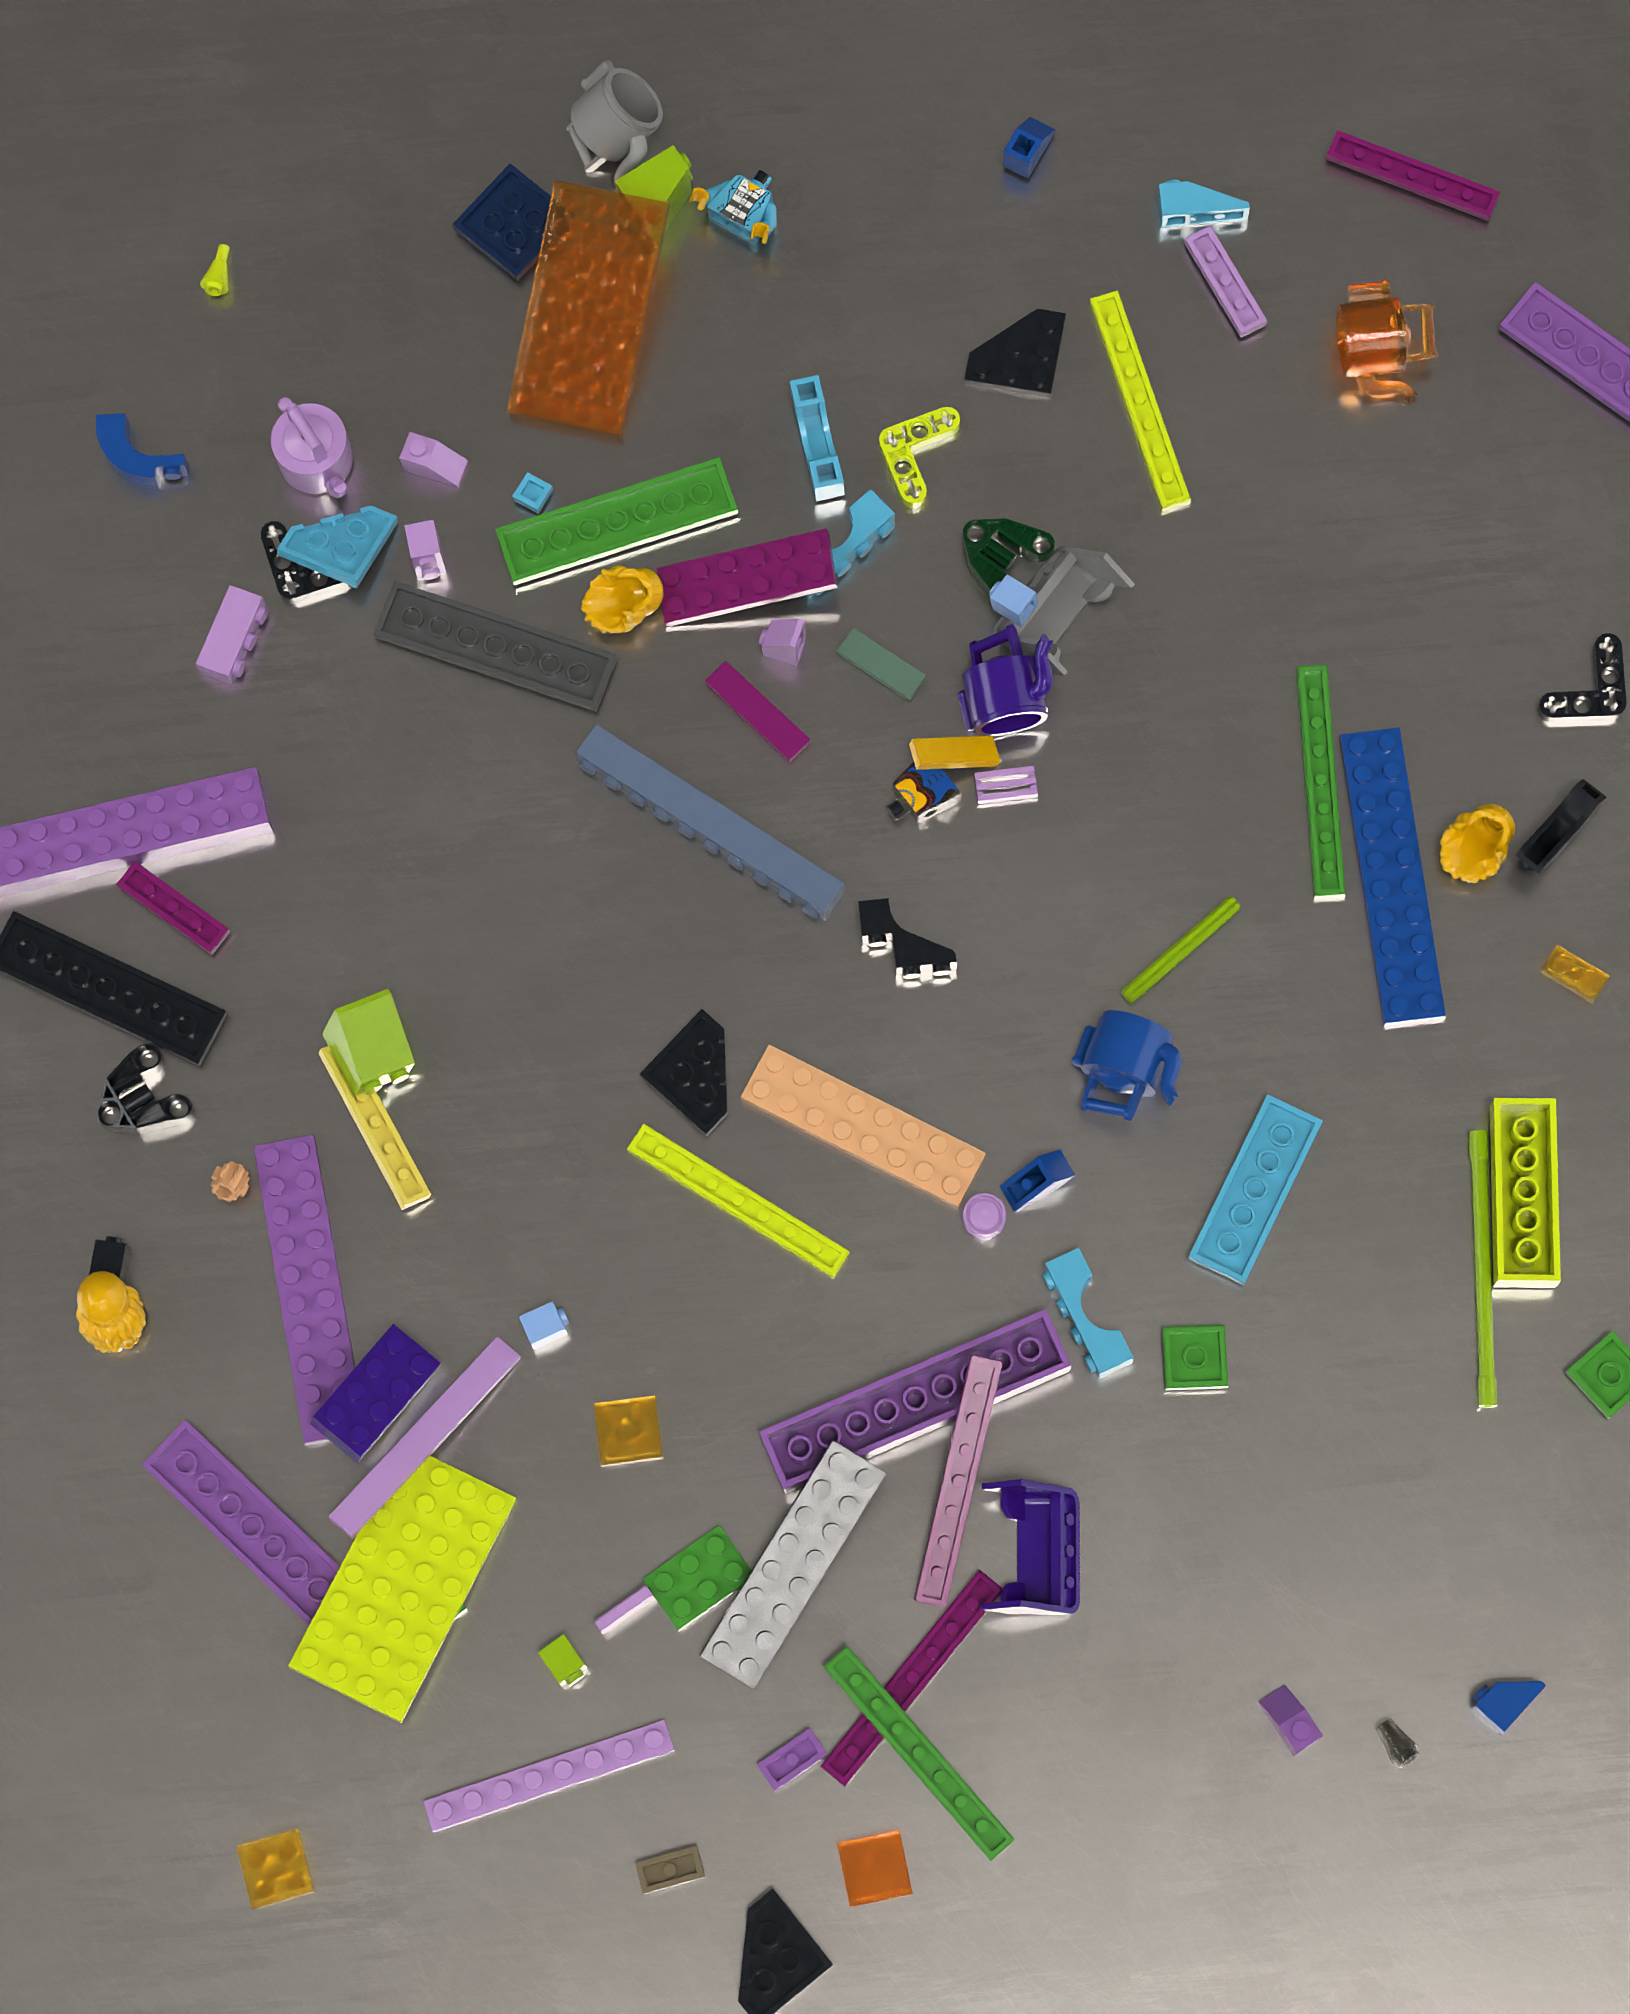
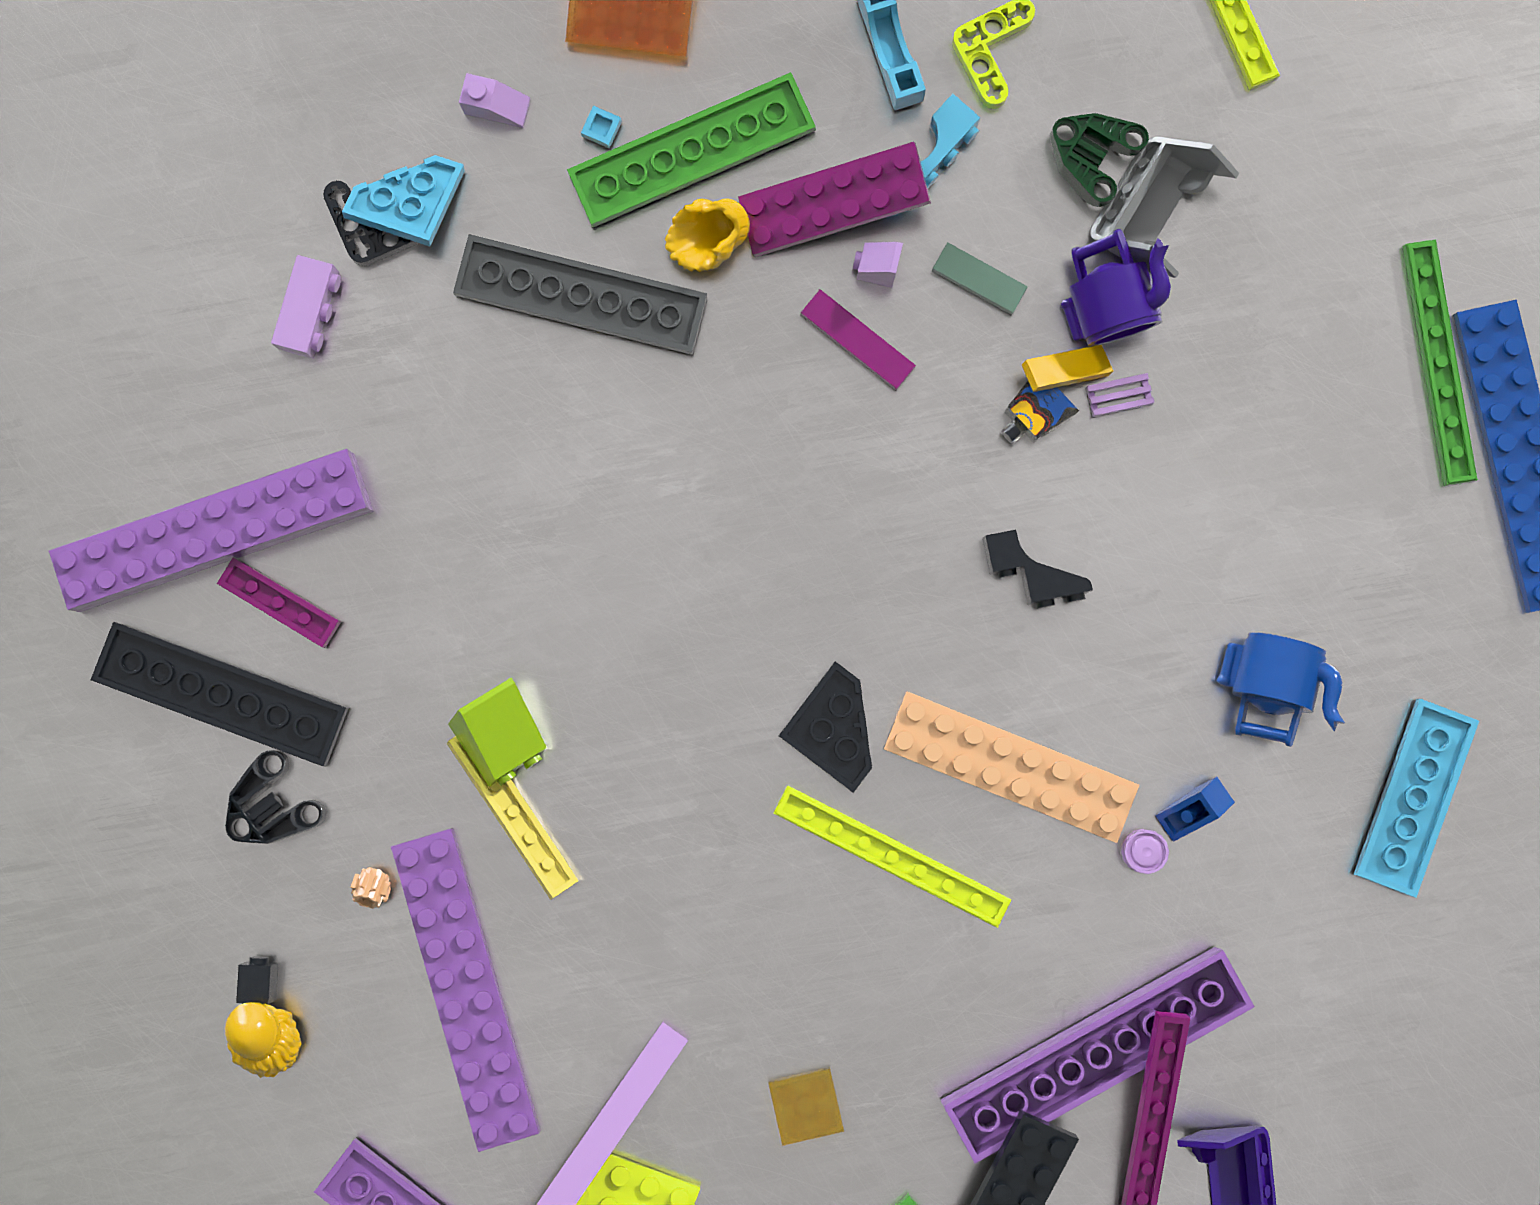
camera: 10 degrees left, 10 degrees up
blue arch [96,413,189,488] -> none
lavender piece [271,397,353,498] -> none
dark purple brick [310,1324,441,1464] -> none
lavender brick [404,520,446,580] -> none
light blue brick [519,1301,569,1349] -> none
sand blue brick [576,724,845,920] -> none
light blue brick [990,574,1039,627] -> none
medium azure arch [1042,1247,1134,1379] -> none
lime axle [1121,896,1240,1003] -> none
bright green plate [1162,1325,1228,1390] -> none

